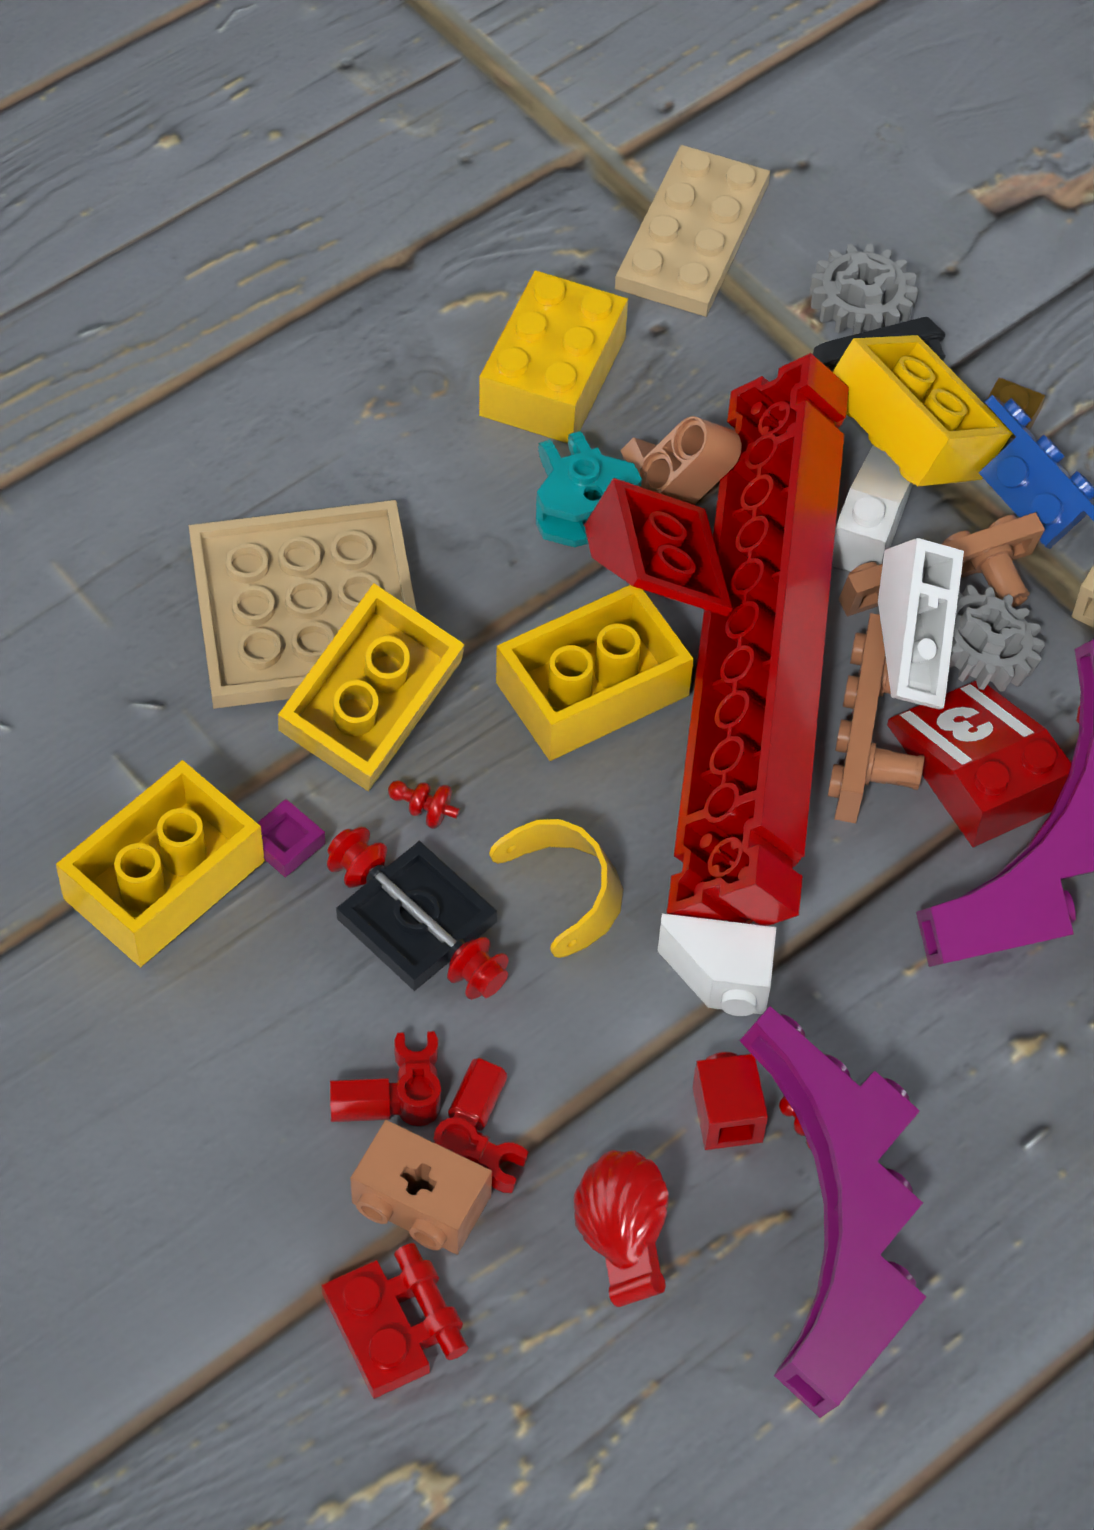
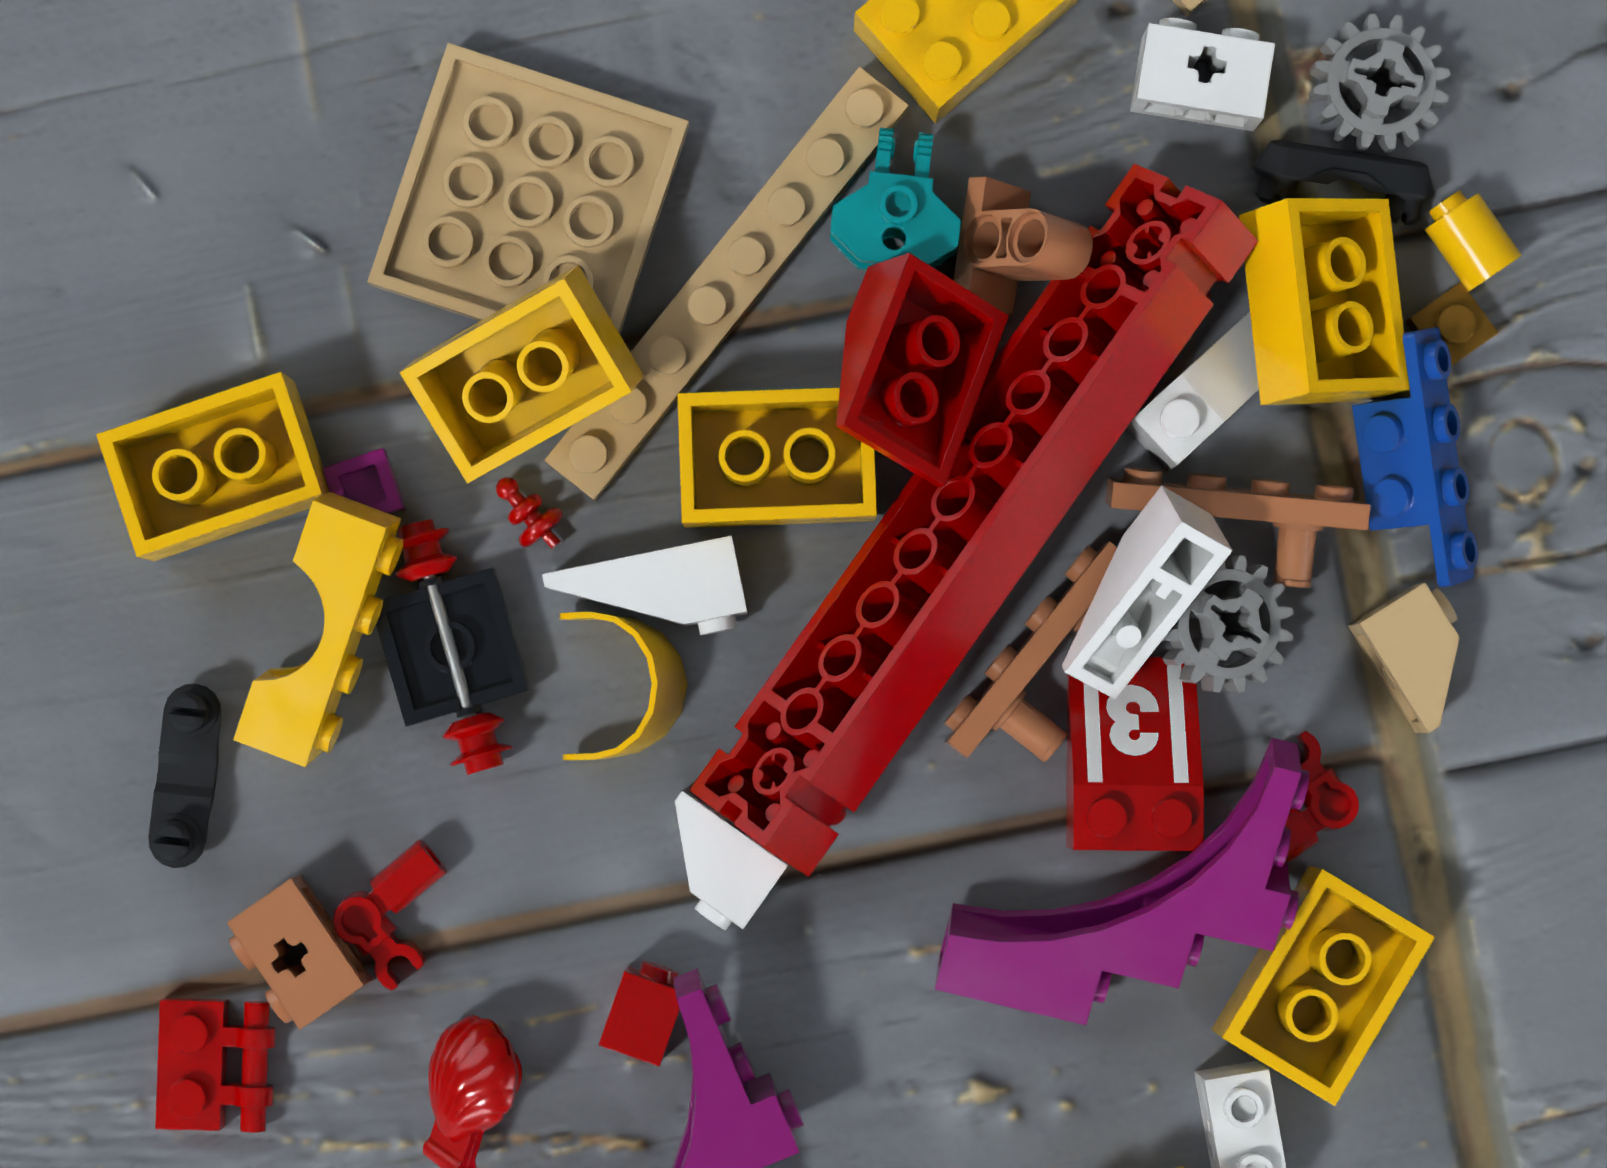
camera: 30 degrees right, 30 degrees up
red bar [330,1031,441,1126] -> none
none -> black piece [148,683,222,868]
none -> yellow arch [233,491,403,767]
none -> white slope [542,536,748,635]
none -> tan plate [544,66,909,502]
none -> white brick [1130,18,1275,132]
none -> yellow brick [1425,190,1522,292]

